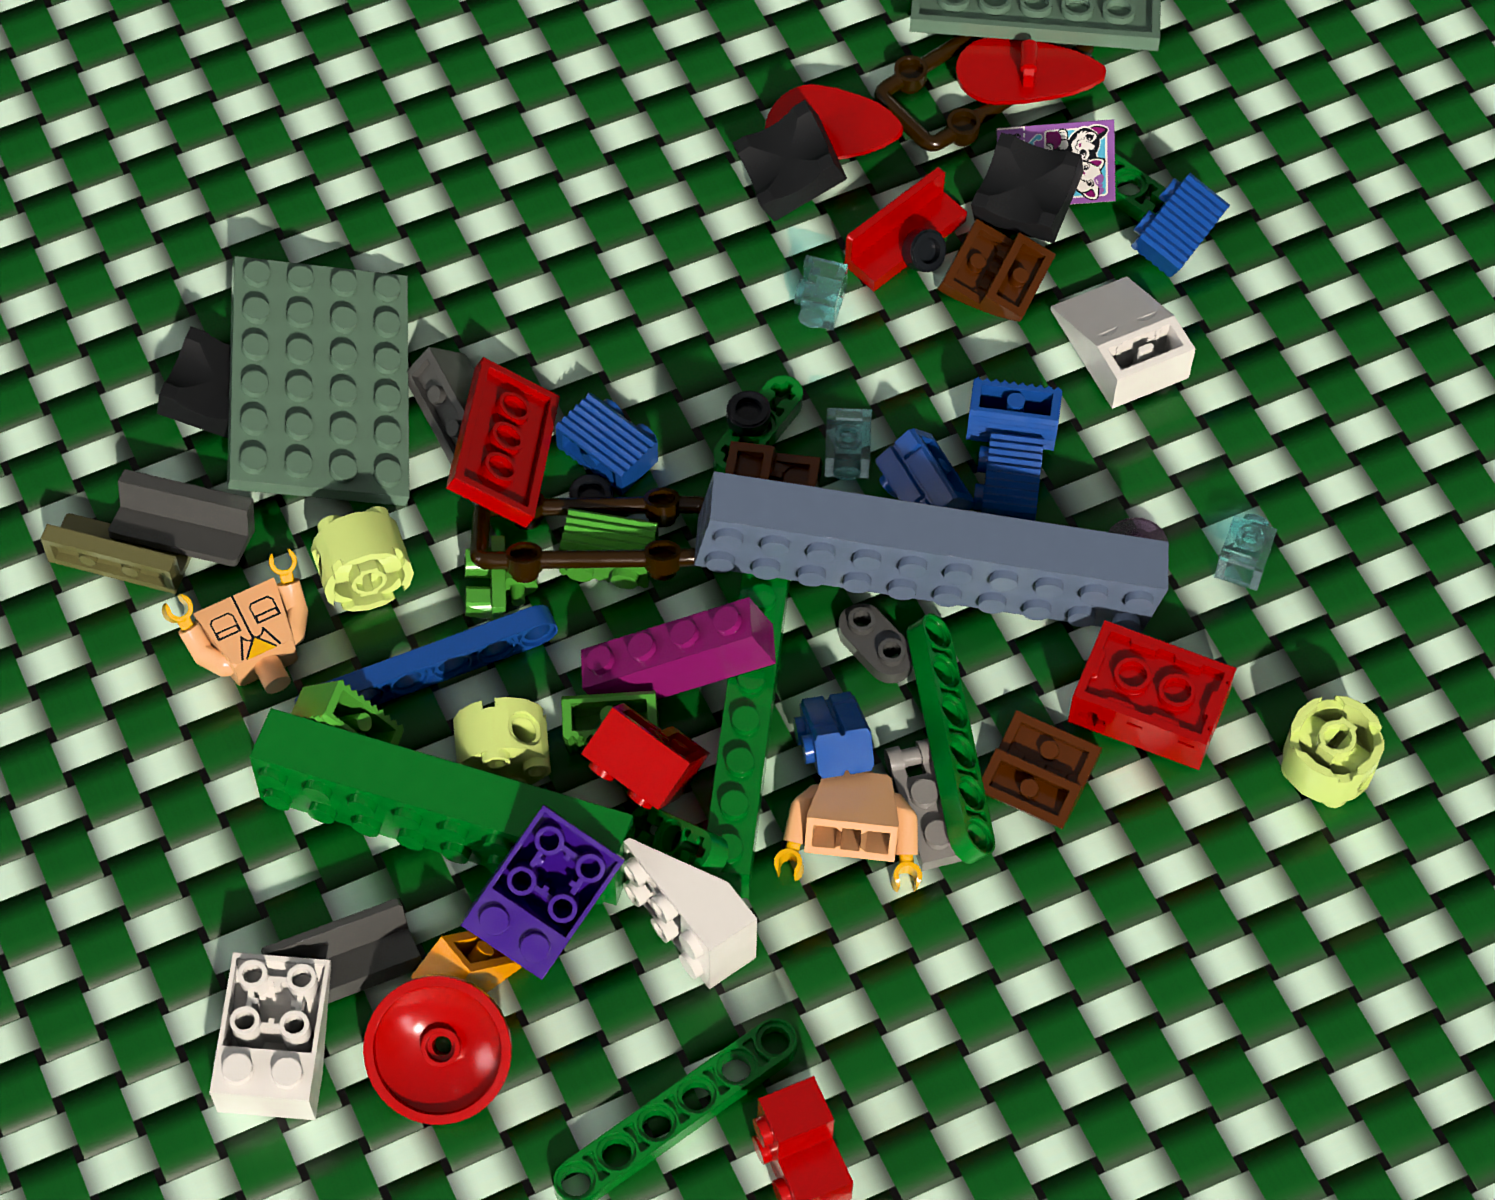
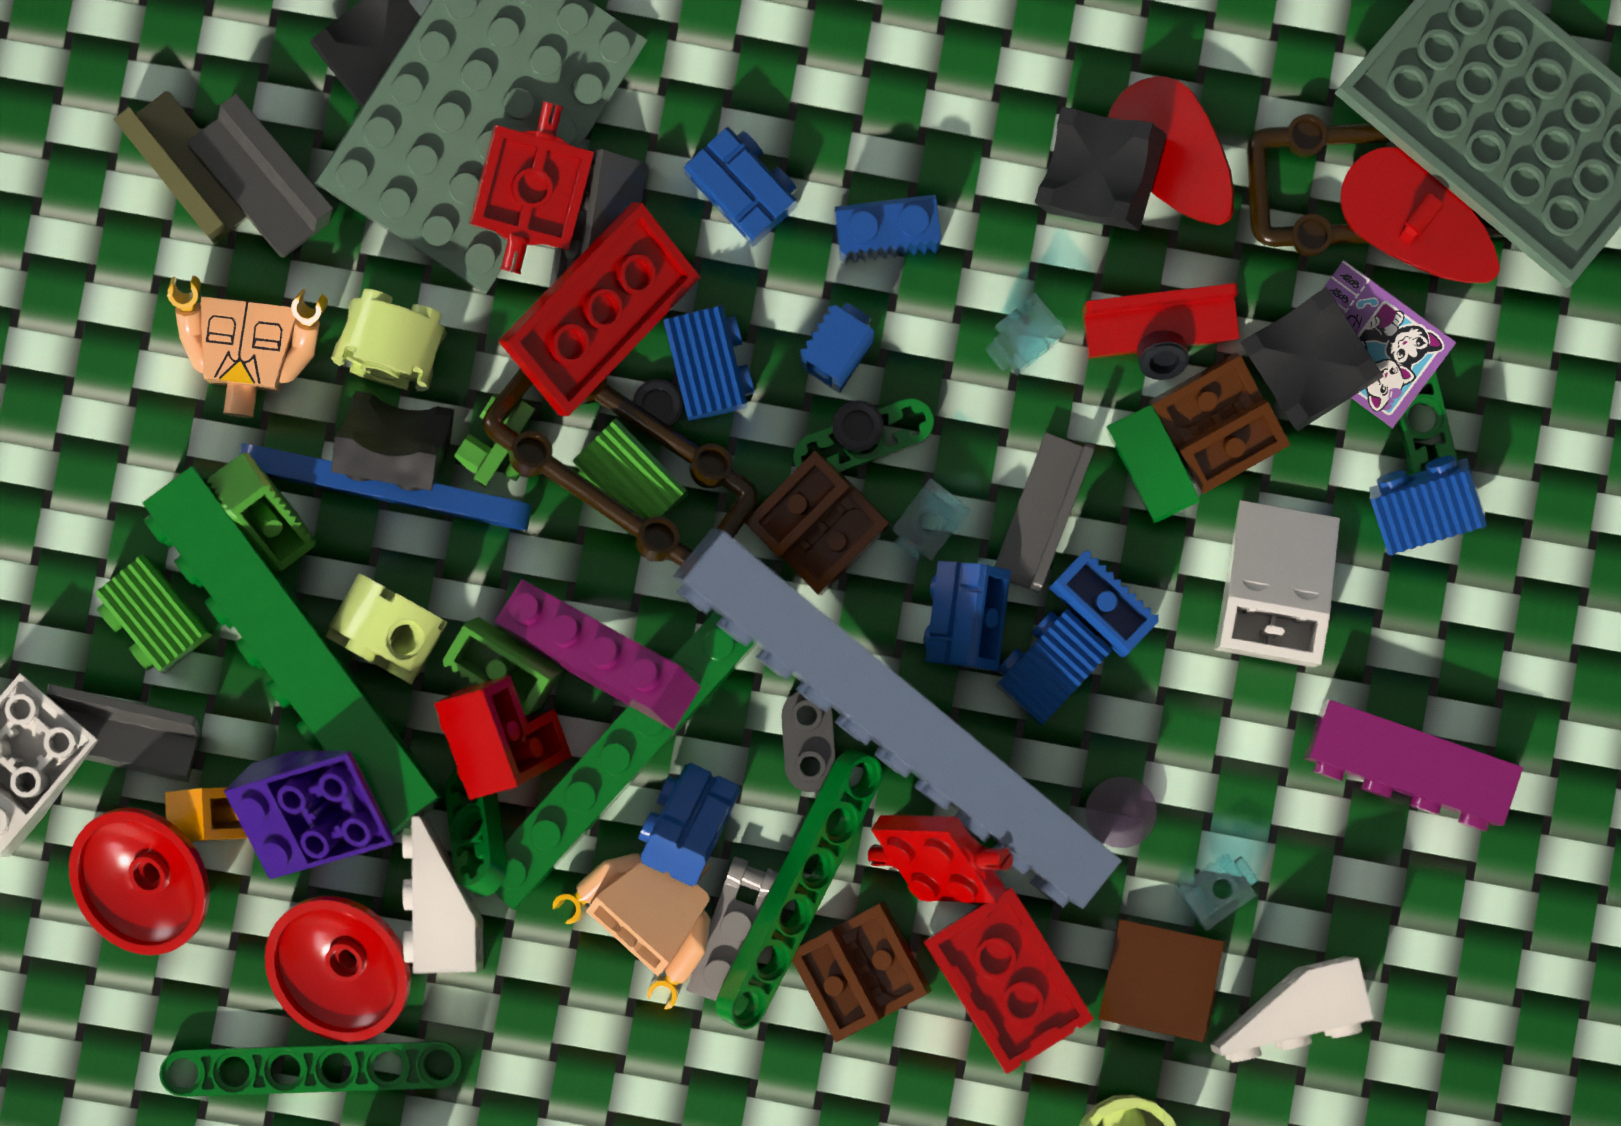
camera: 35 degrees right, 25 degrees up
none -> bright green brick [95,554,212,674]
none -> red dish [265,896,411,1042]
none -> black brick [331,391,455,491]
none -> red plate [469,101,594,275]
none -> blue brick [684,127,798,247]
none -> blue brick [801,303,874,393]
none -> blue brick [834,194,941,264]
none -> red plate [867,815,1013,904]
none -> dark grey panel [994,432,1095,593]
none -> reddish brown slope [1098,919,1227,1043]
none -> green slope [1106,405,1199,524]
none -> white slope [1210,956,1373,1062]
none -> magenta brick [1304,700,1524,832]

